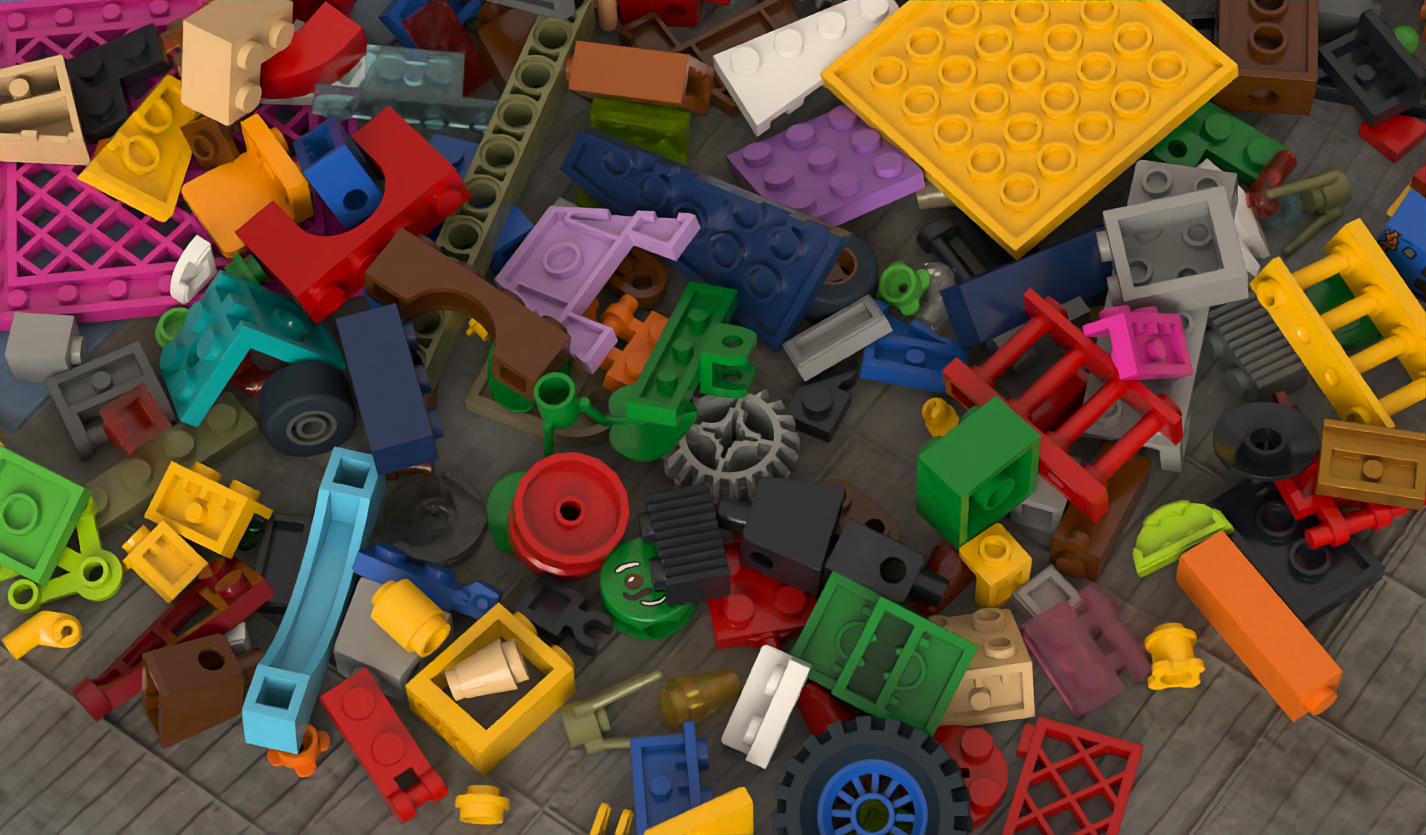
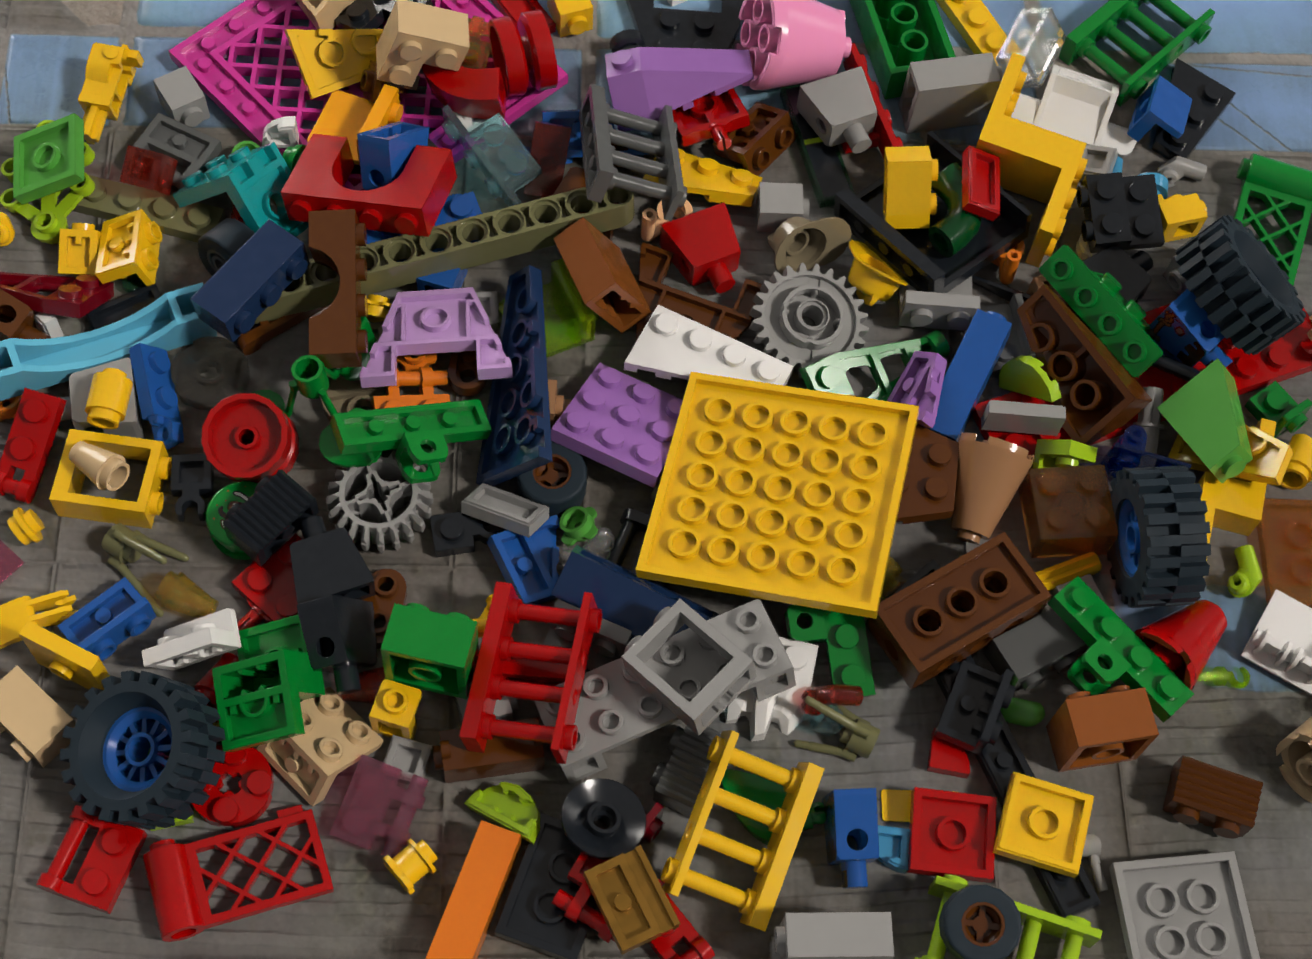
camera: 45 degrees right, 5 degrees up
dark pink bracket [1082,305,1193,380] -> none

